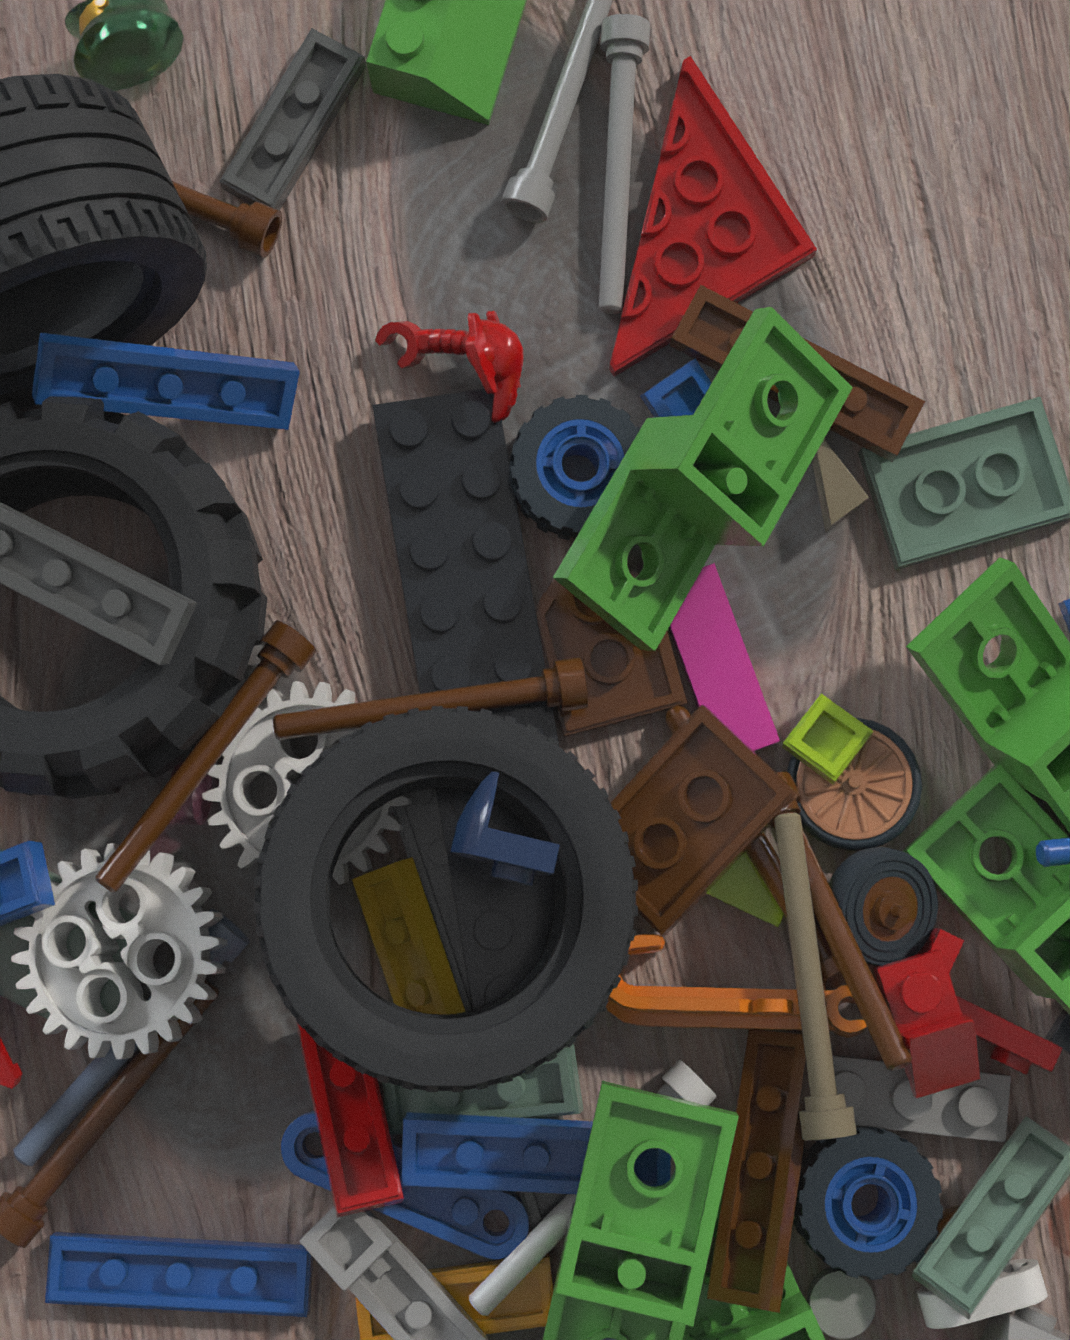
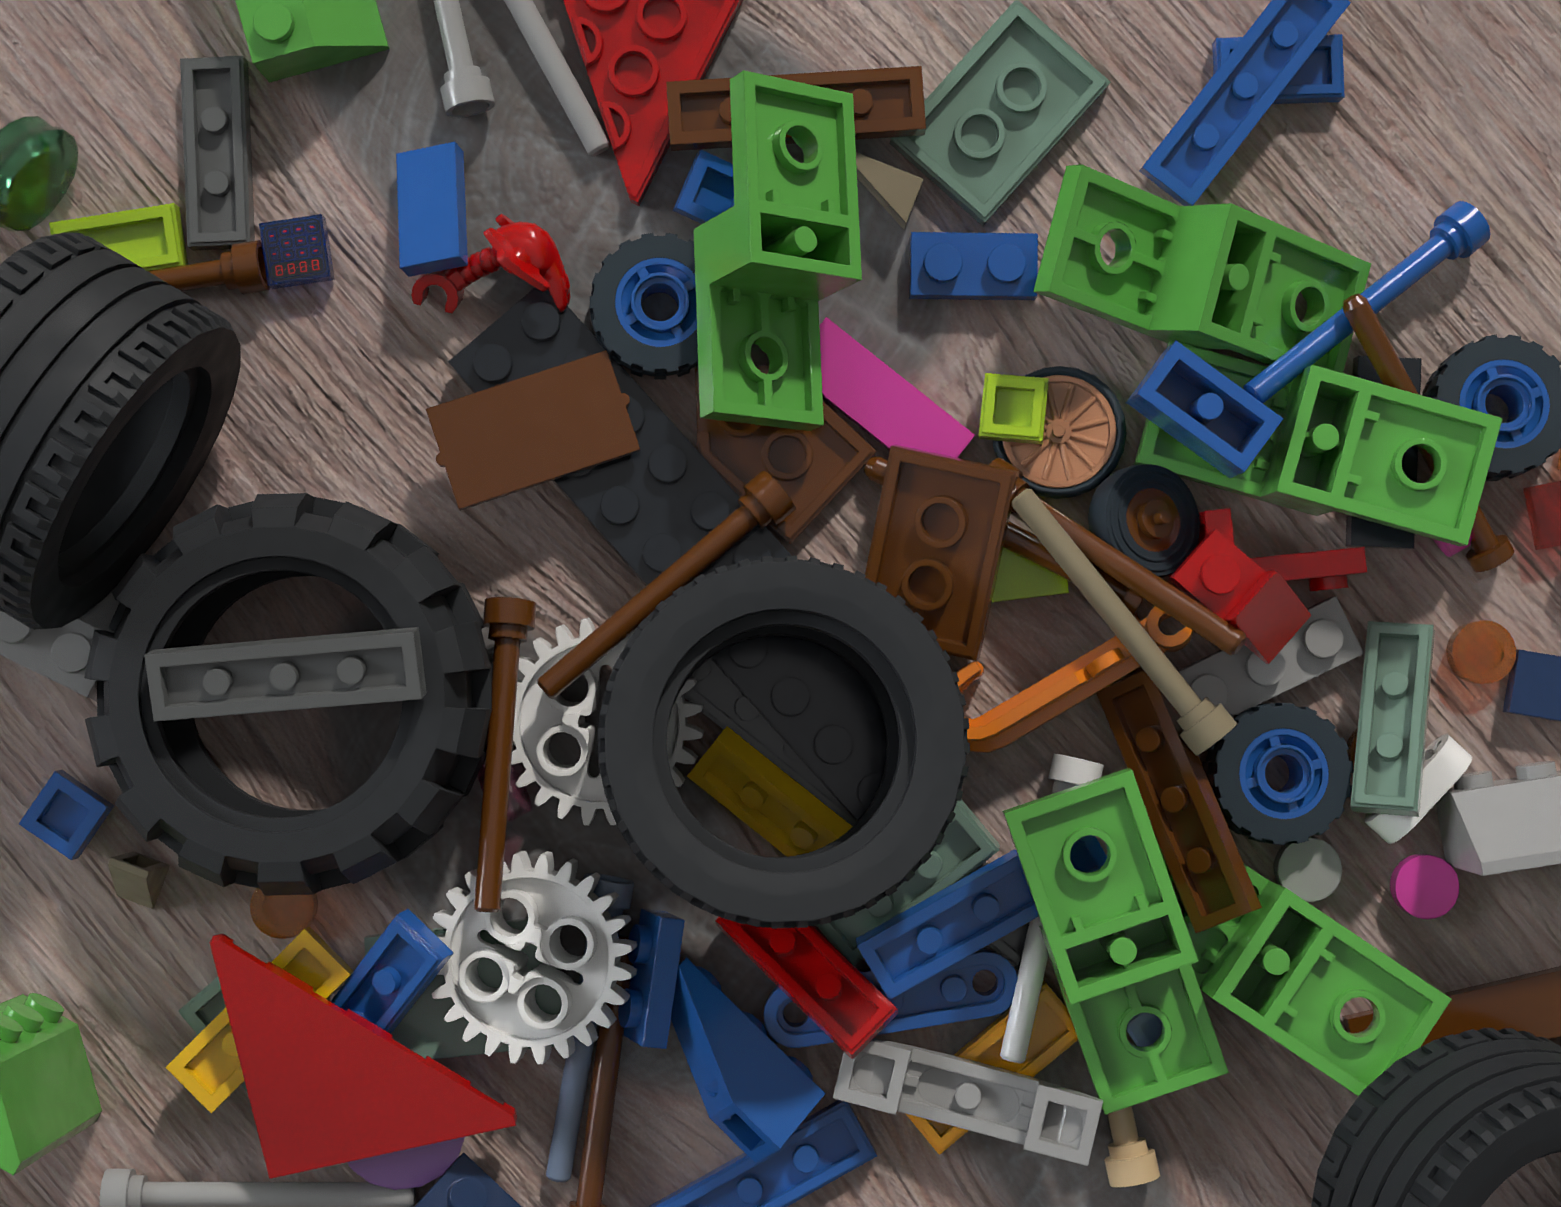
camera: 30 degrees left, 5 degrees up
blue plate [32,333,300,430] -> none
dark blue plate [451,772,560,886] -> none
none -> lime tile [49,203,188,271]
none -> tile [259,214,335,289]
none -> blue tile [396,141,468,277]
none -> reddish brown piece [426,350,640,511]
none -> blue plate [618,909,685,1049]
none -> blue slope [671,957,826,1163]
none -> blue plate [909,232,1038,301]
none -> blue brick [1126,341,1283,478]

